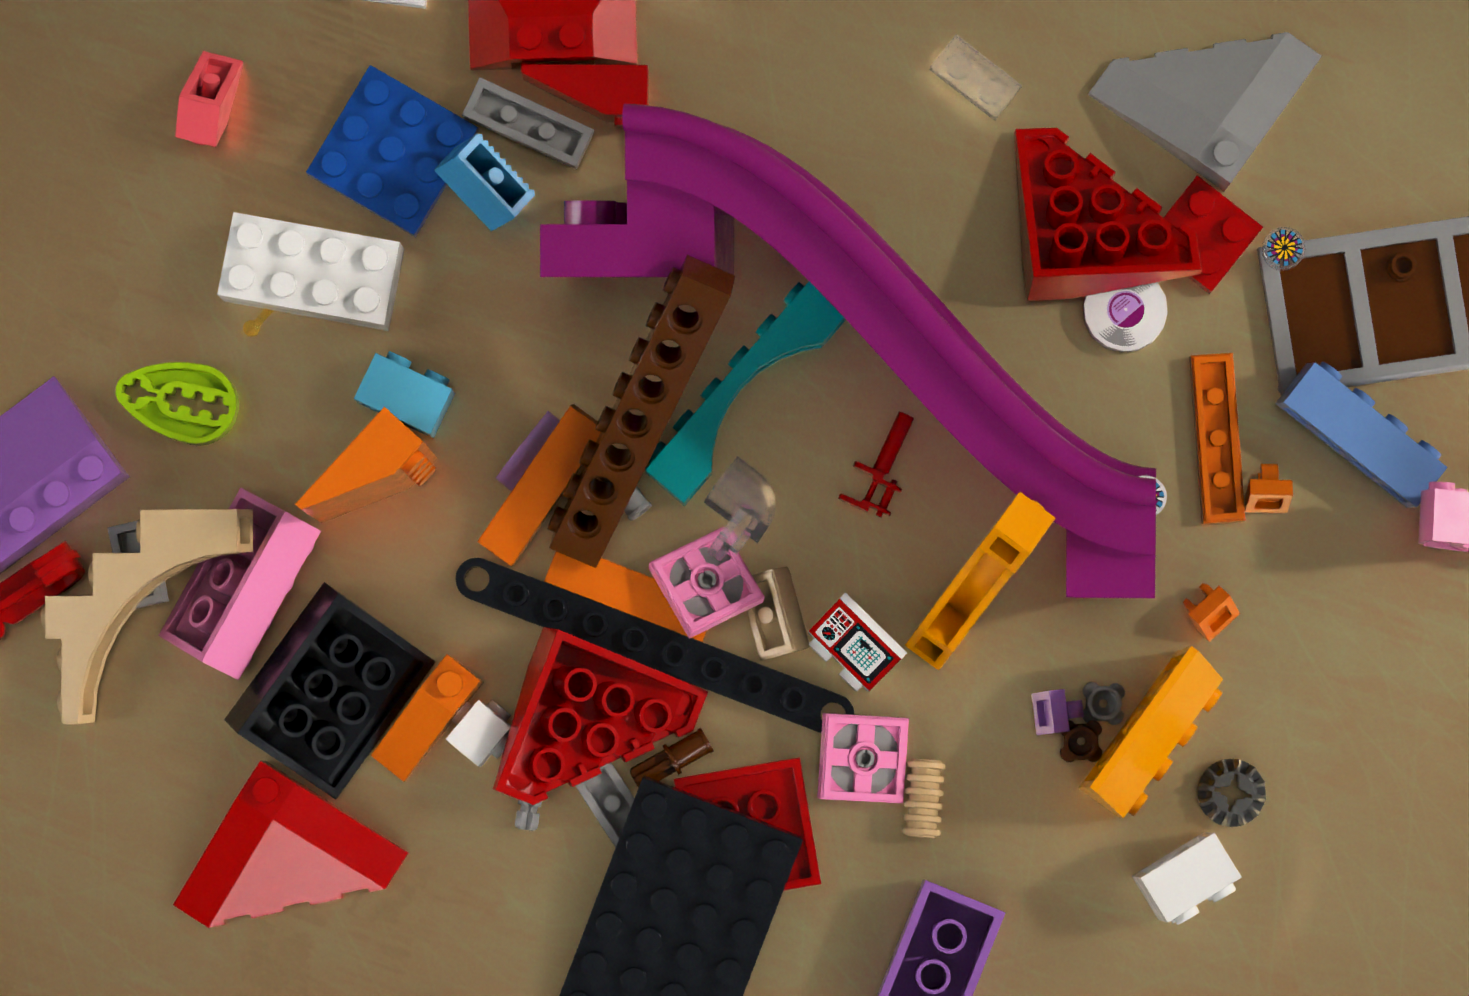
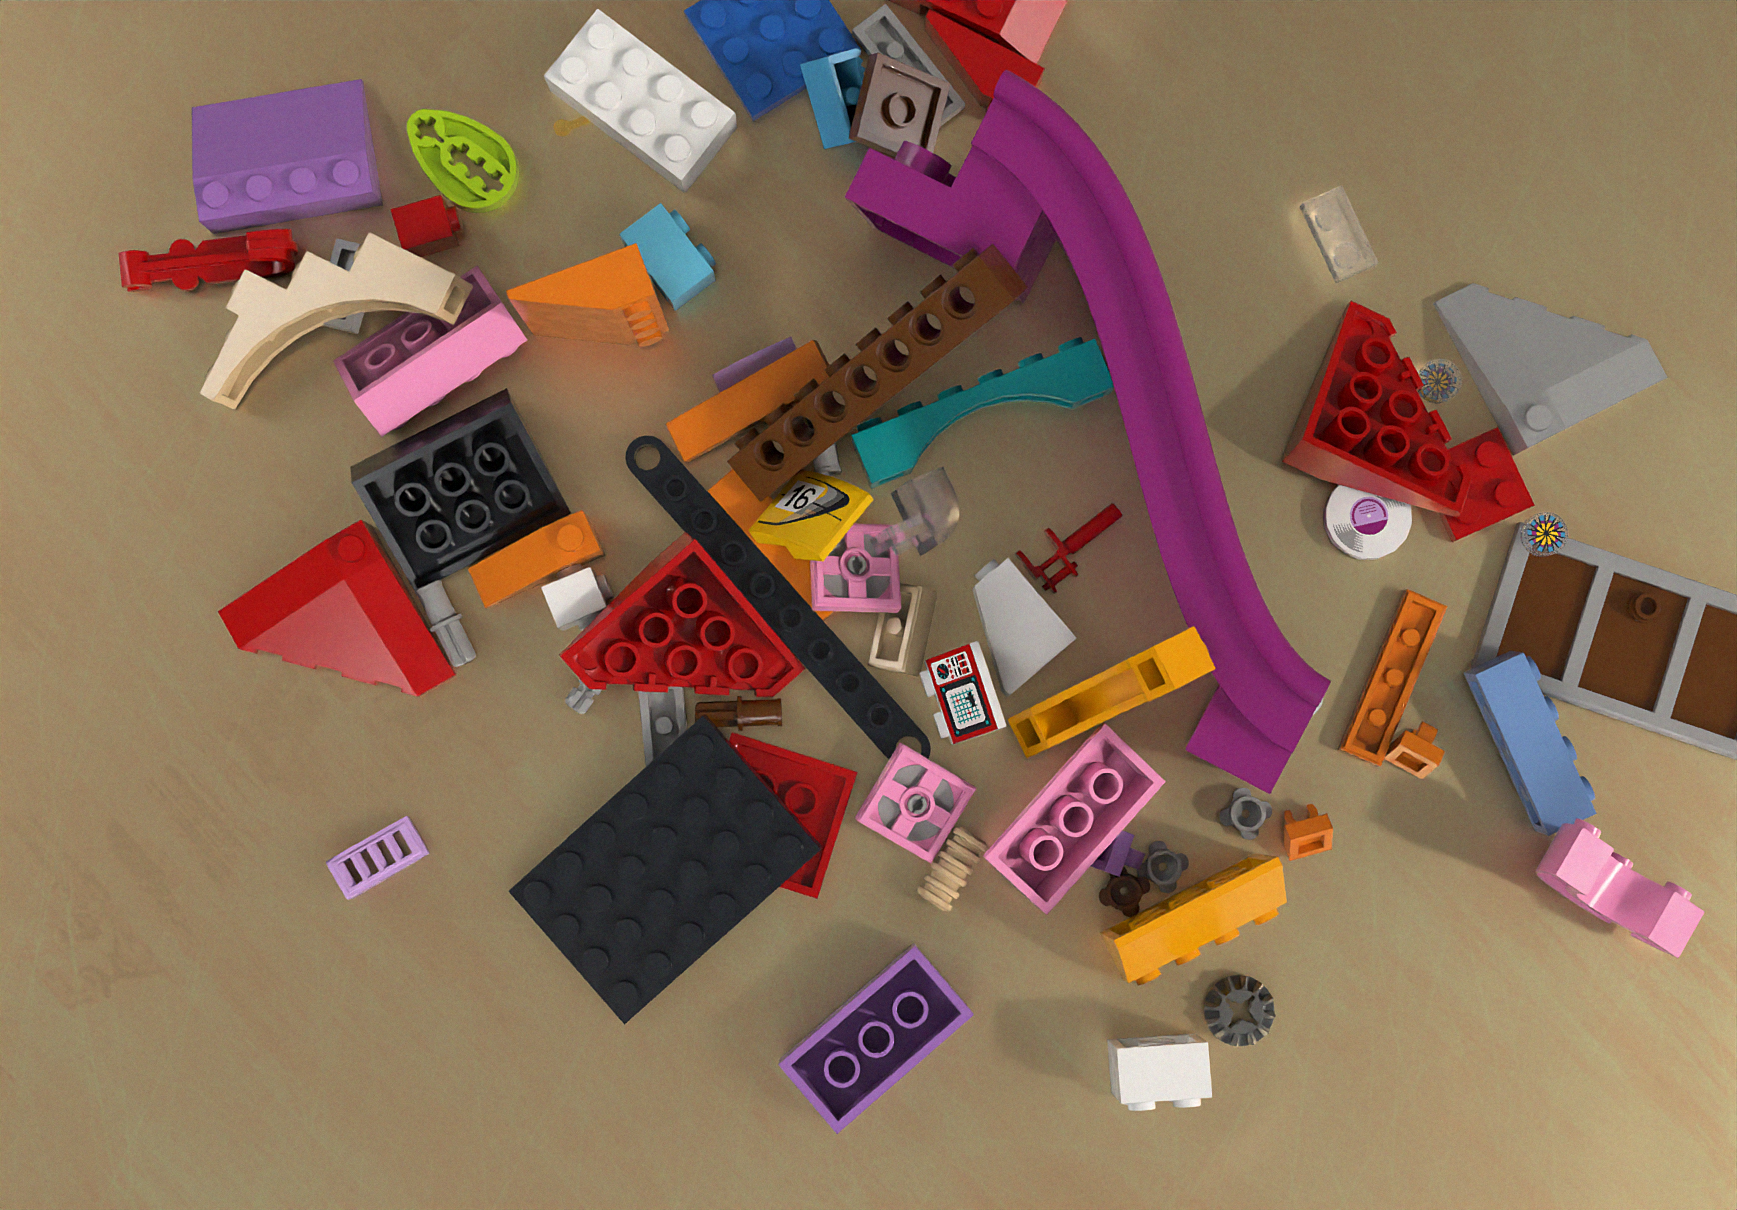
camera: 20 degrees right, 0 degrees up
none -> red brick [390,195,463,257]
none -> light grey axle [415,580,476,667]
none -> yellow slope [748,470,874,562]
none -> plate [848,52,950,157]
none -> white slope [972,558,1077,697]
none -> bright pink slope [983,722,1166,915]
none -> light grey plate [1220,788,1272,840]
none -> clear tile [1418,358,1462,404]

